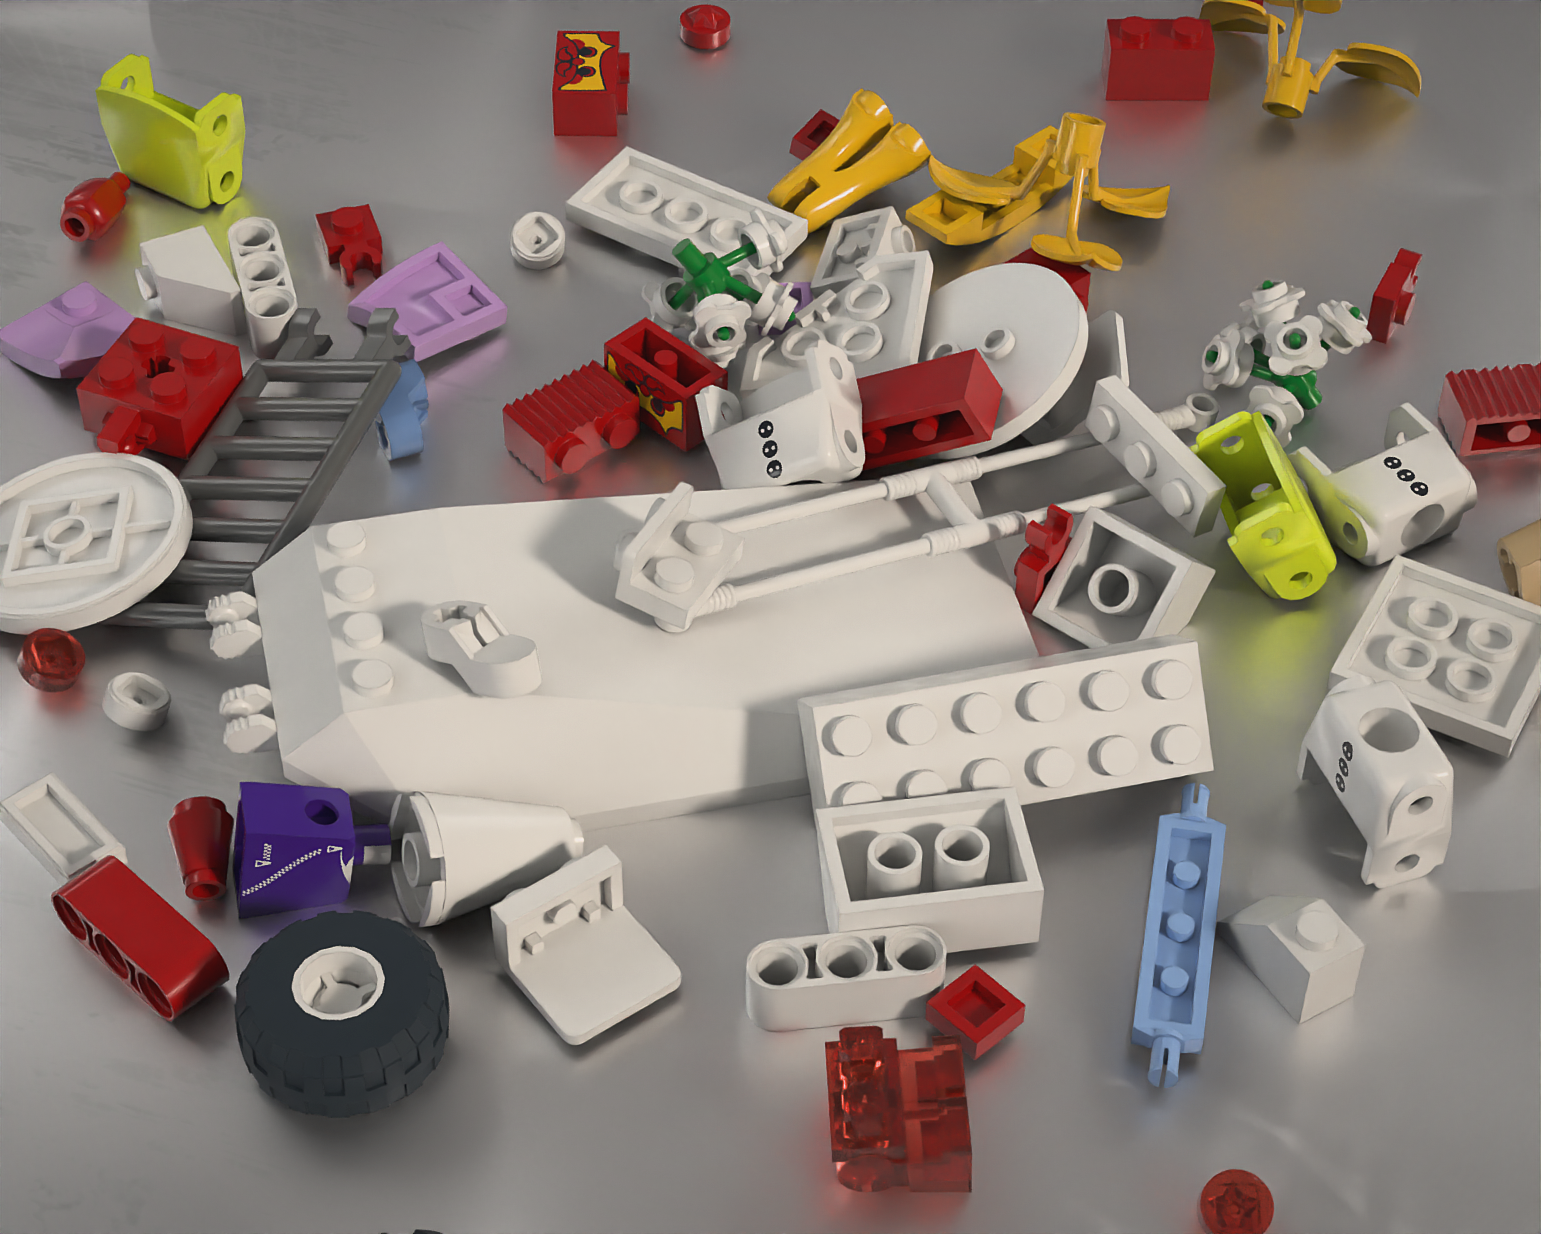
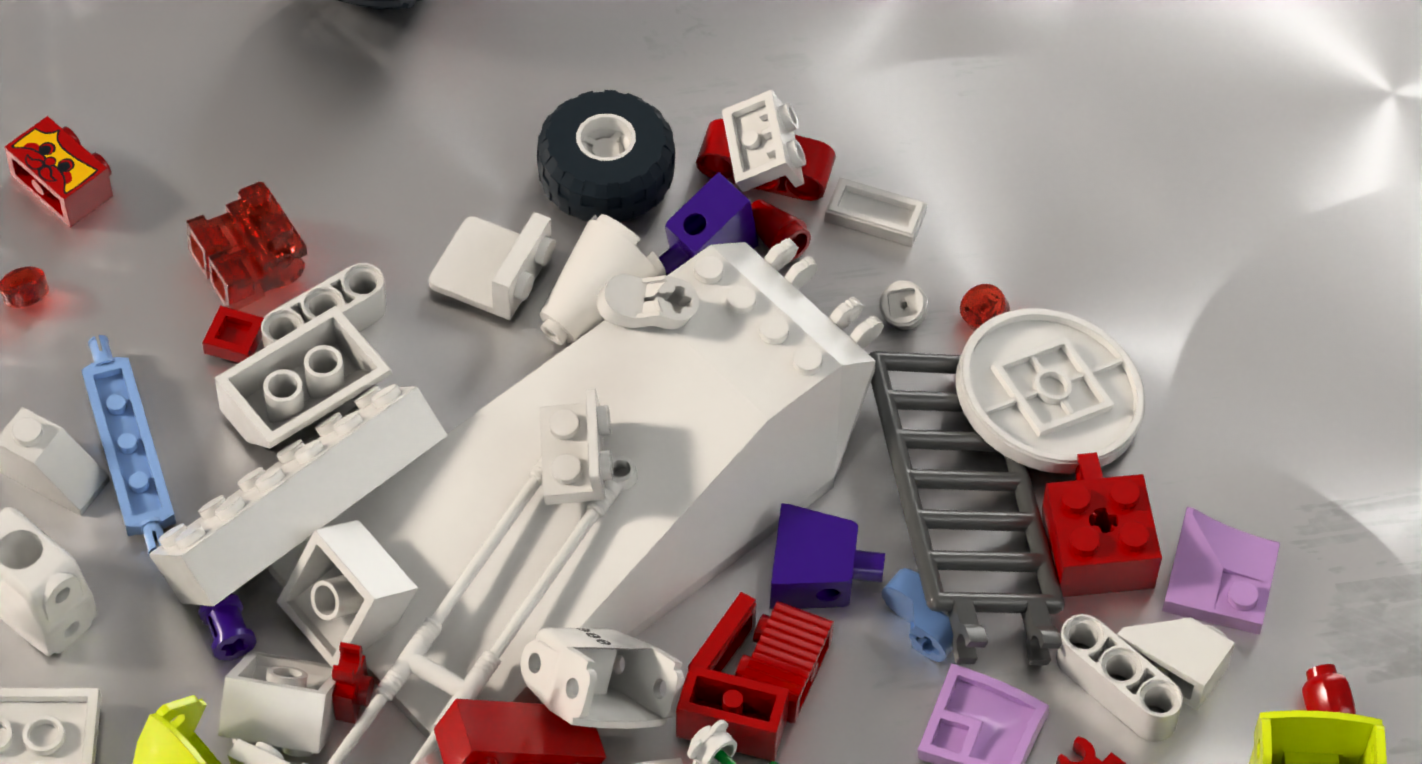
camera: 150 degrees right, 10 degrees up
none -> white slope [276,520,418,668]
none -> red tile [688,592,757,672]
none -> white bracket [722,90,806,192]
none -> dark purple torso [769,503,885,609]

